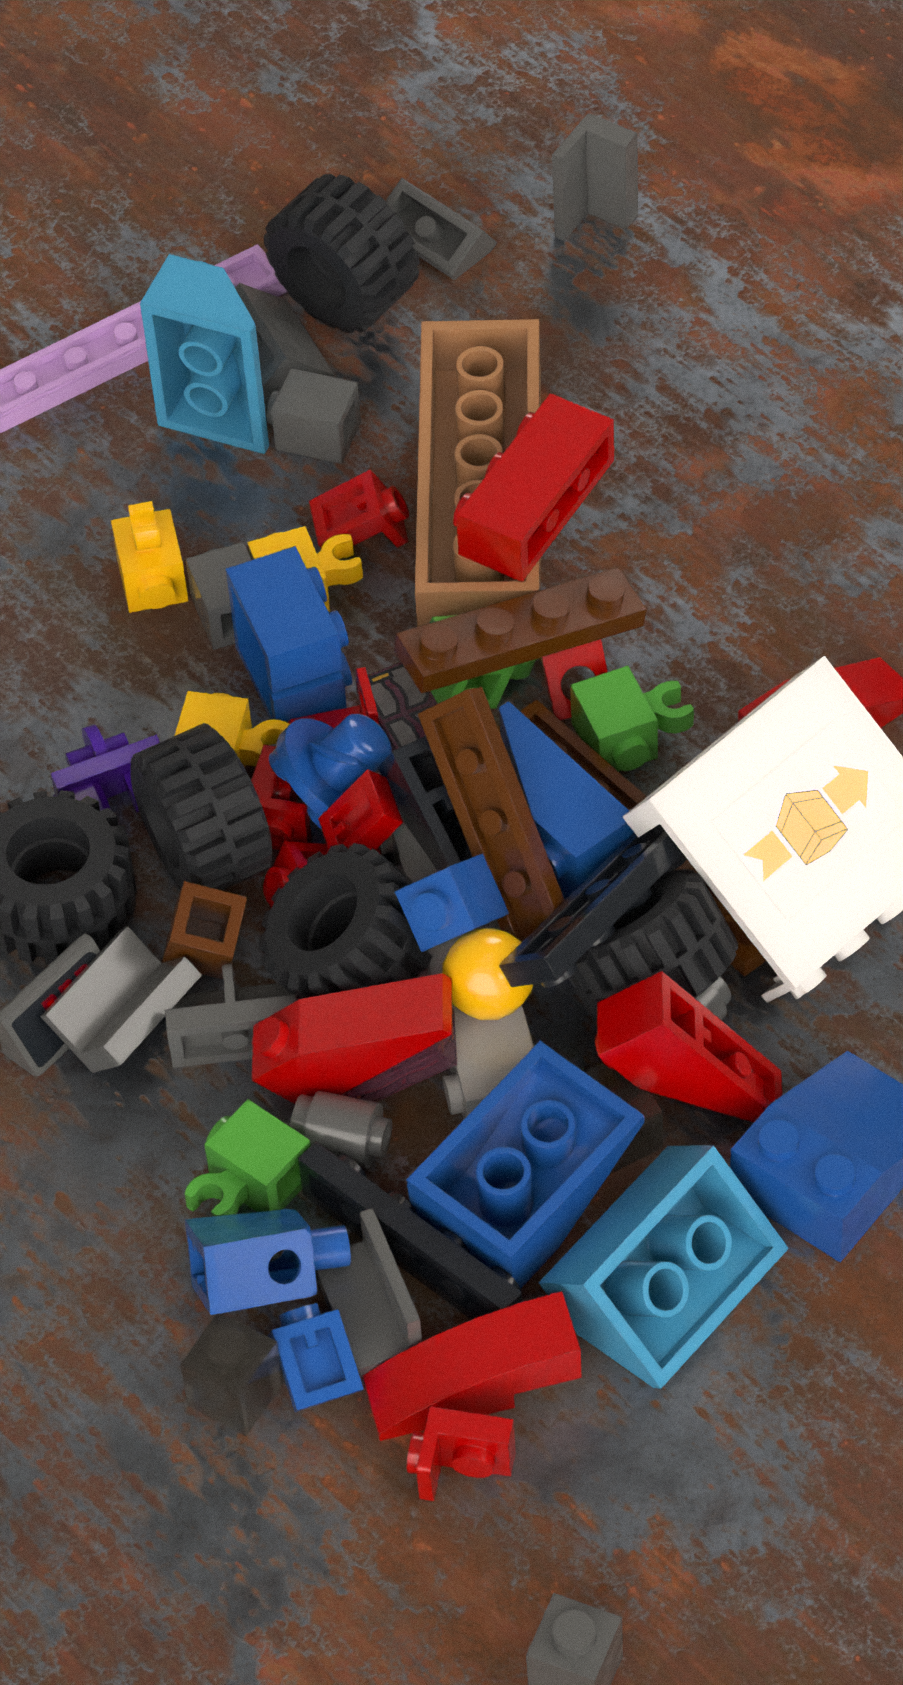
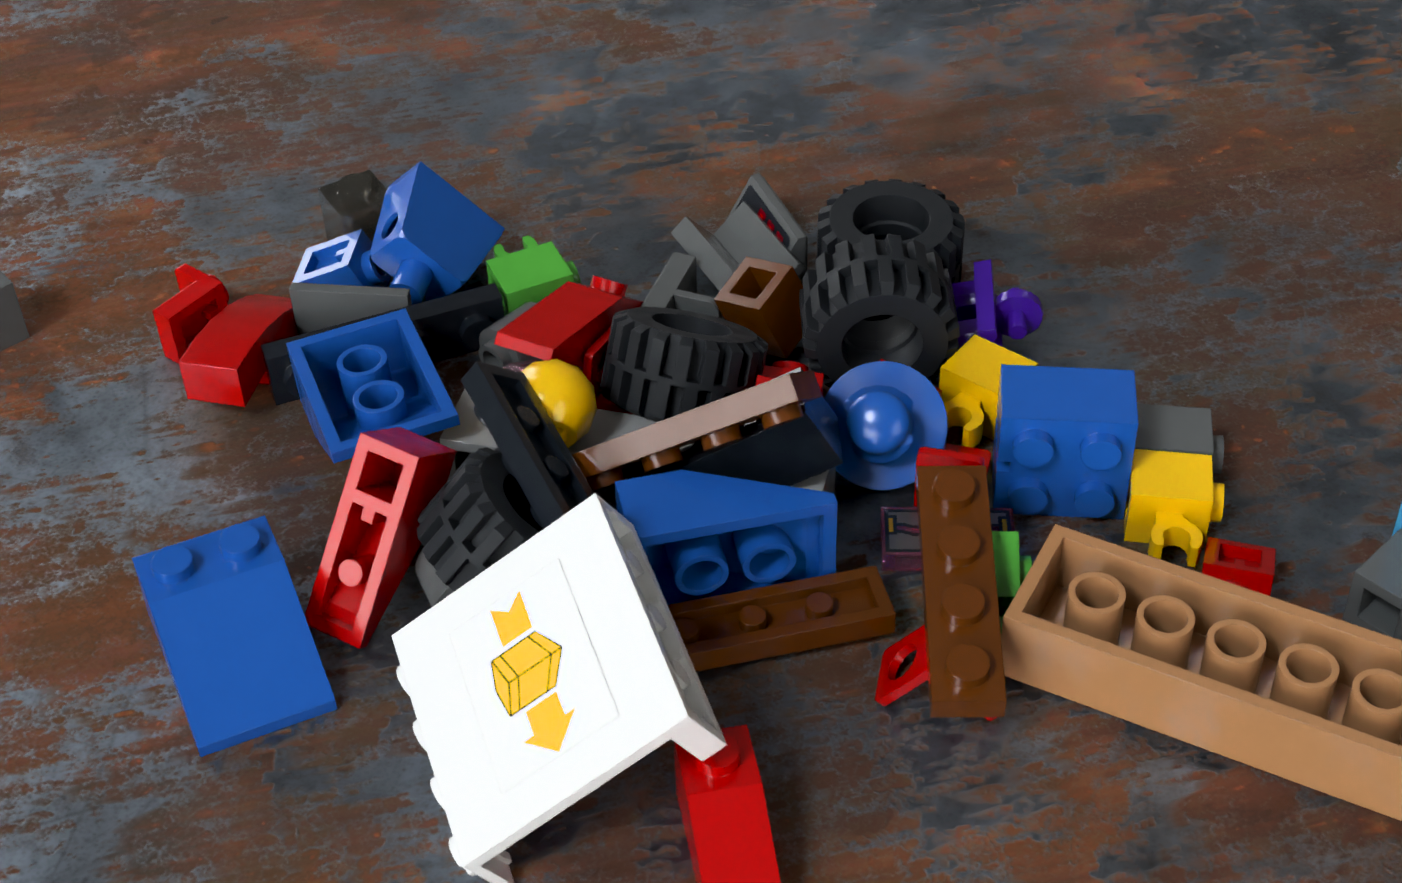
camera: 115 degrees right, 10 degrees down
yellow brick [111,501,188,613] -> none
blue brick [395,854,509,952] -> none
red brick [453,393,614,582] -> none
dark azure slope [539,1145,789,1389] -> none
bright green brick [570,666,694,772] -> none

